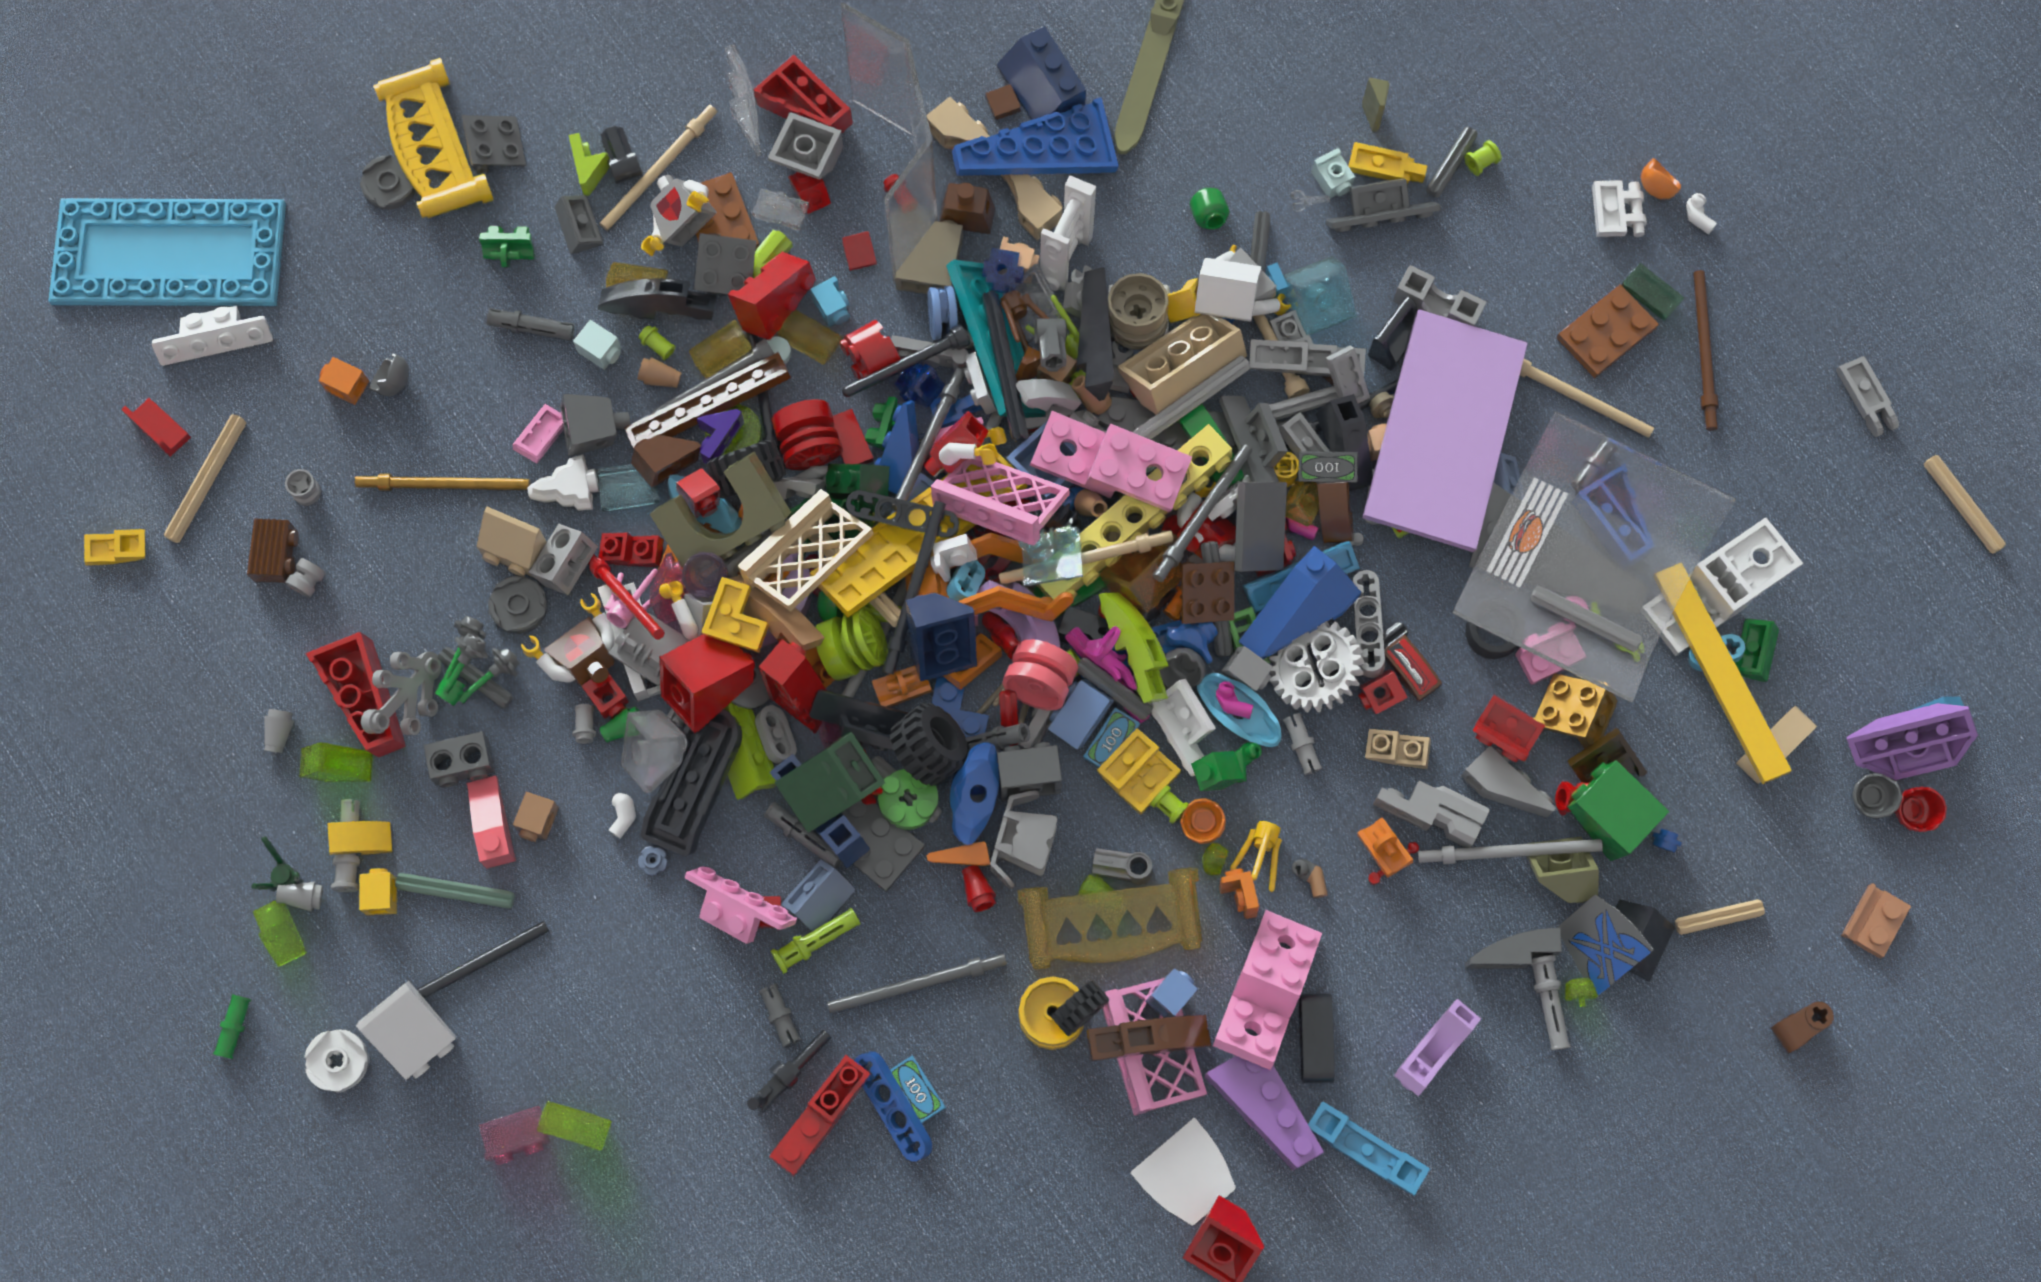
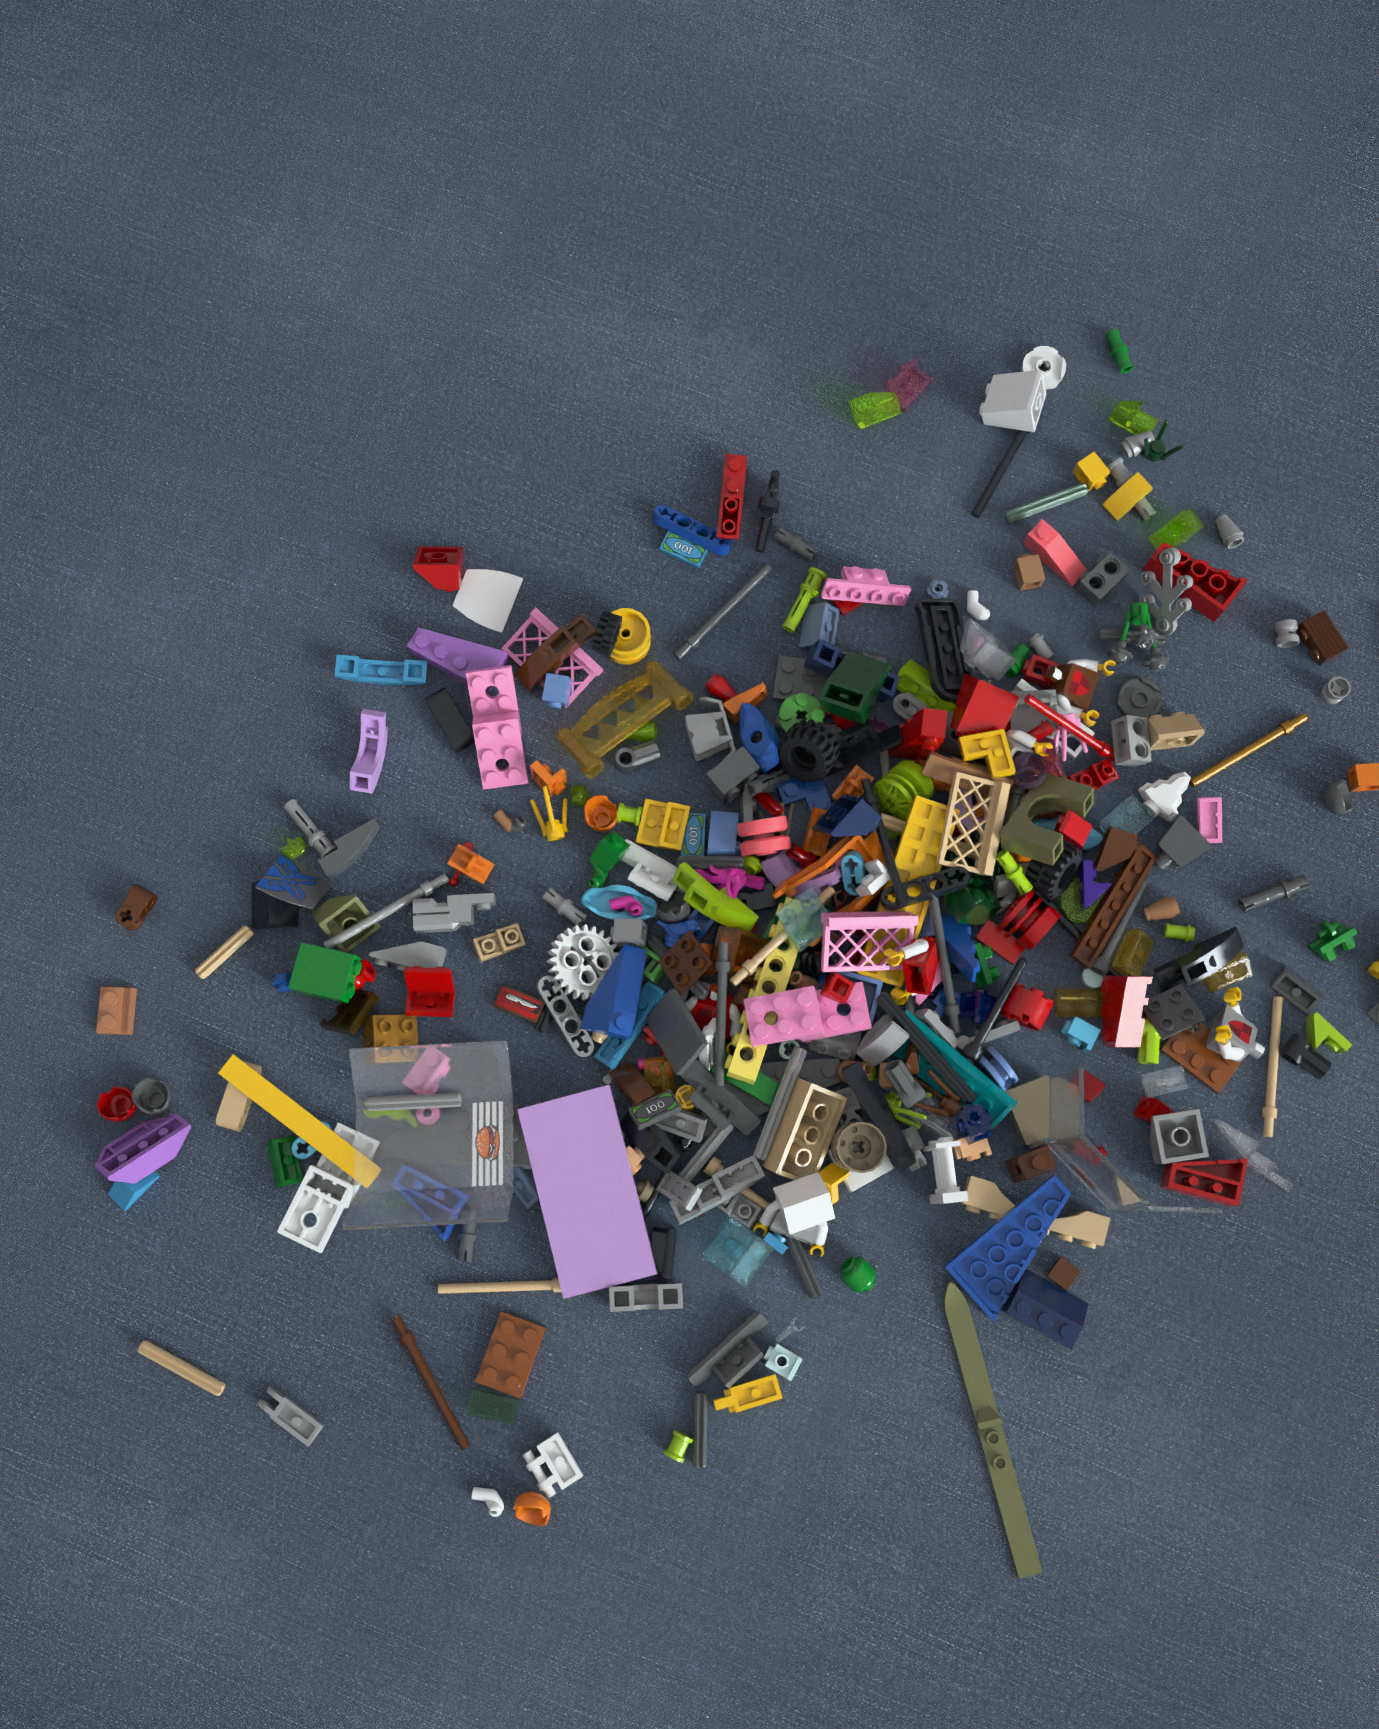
camera: 150 degrees right, 5 degrees up
light aqua brick [573,320,622,370] -> none
red brick [1358,669,1408,714] -> none
olive slope [1362,78,1390,132] -> none
none -> red slope [820,972,855,1004]
none -> lime pin [995,849,1033,895]
none -> red pin [1027,720,1055,742]

